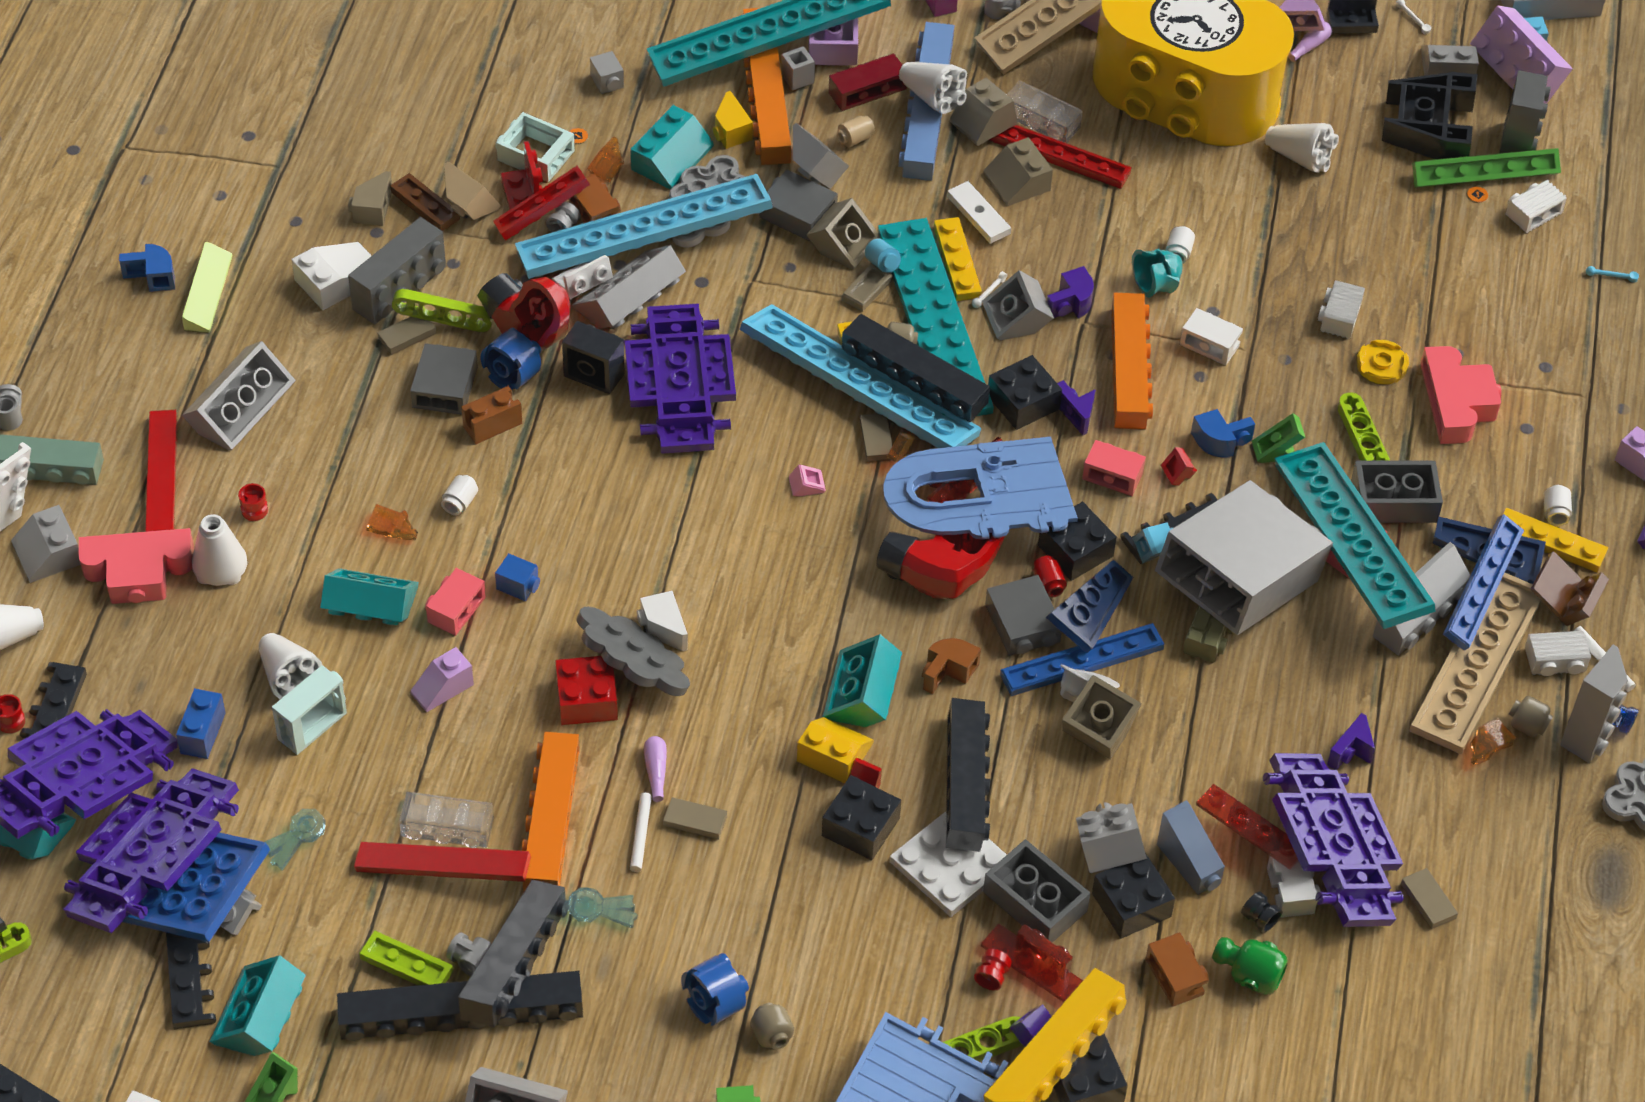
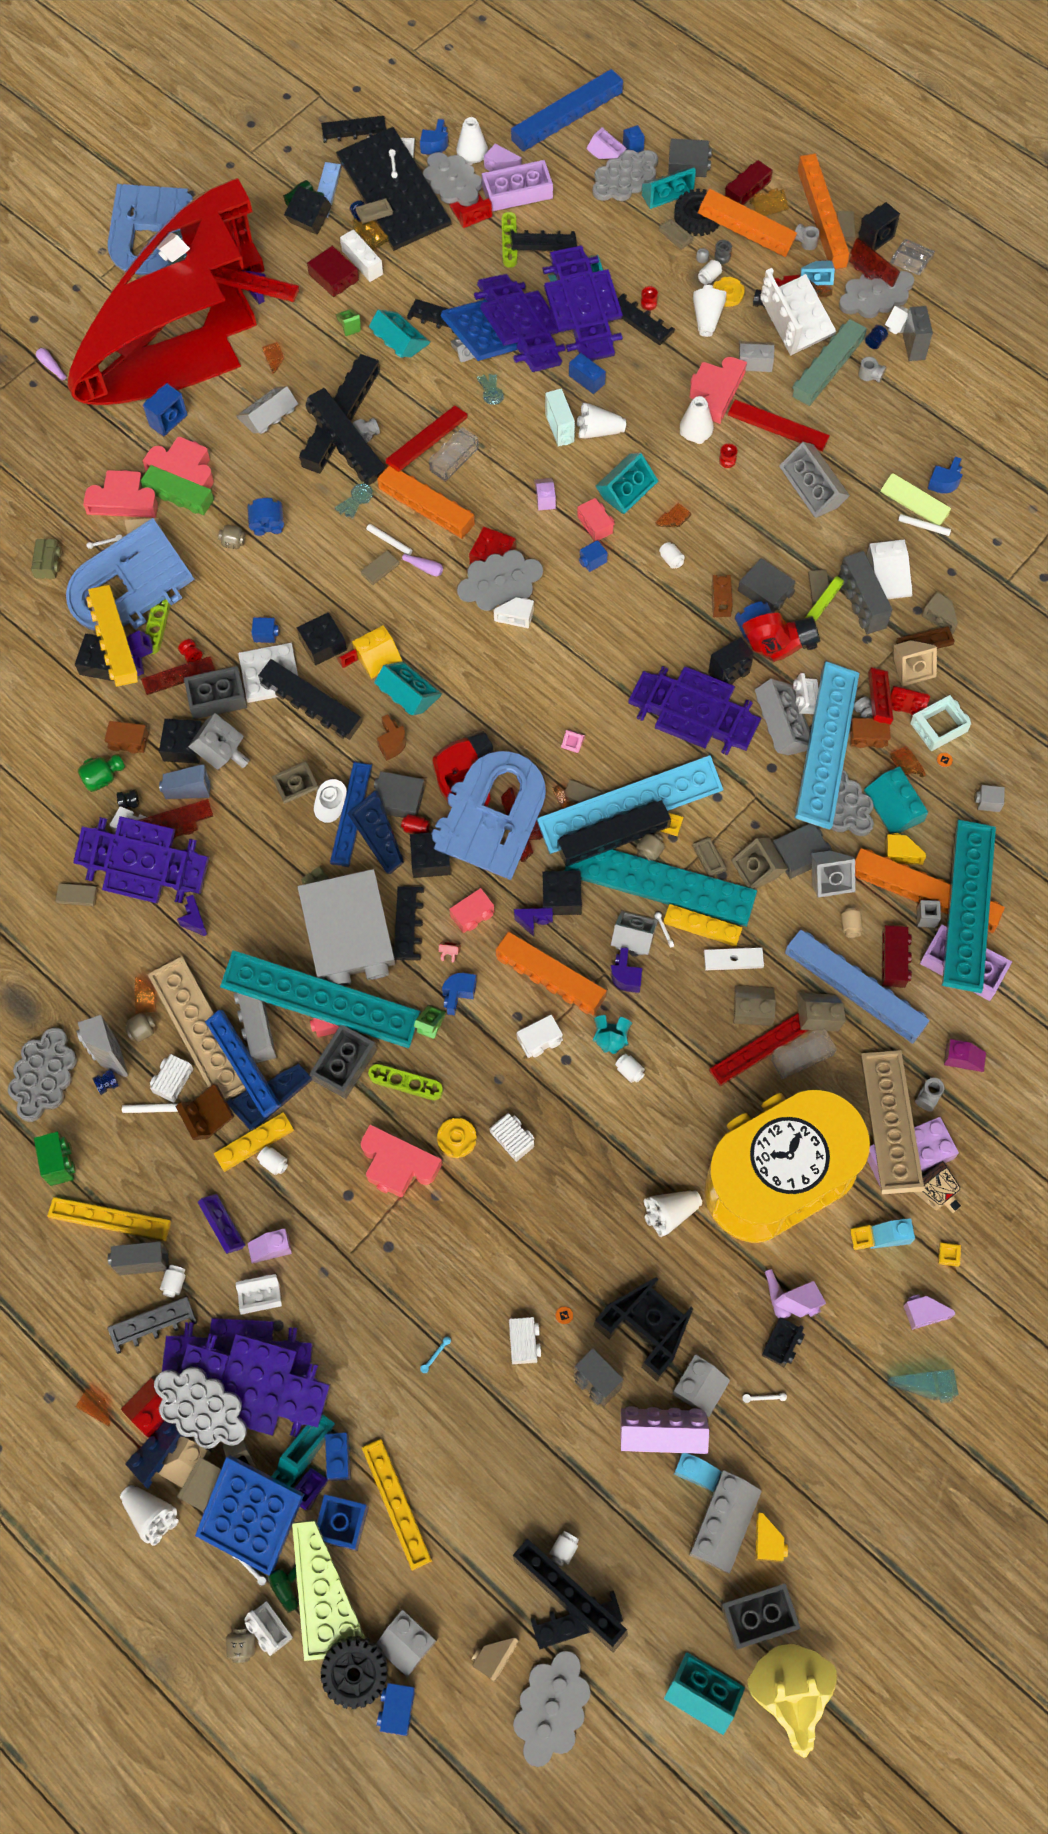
camera: 125 degrees right, 15 degrees up
lime plate [359,930,453,986] -> none
medium azure brick [865,239,901,273] -> none
white cone [899,62,967,114] -> none
medium azure slope [1132,523,1173,563] -> none
bright green plate [1412,148,1561,188] -> none
none -> blue brick [251,617,279,643]
none -> white bar [898,514,951,536]

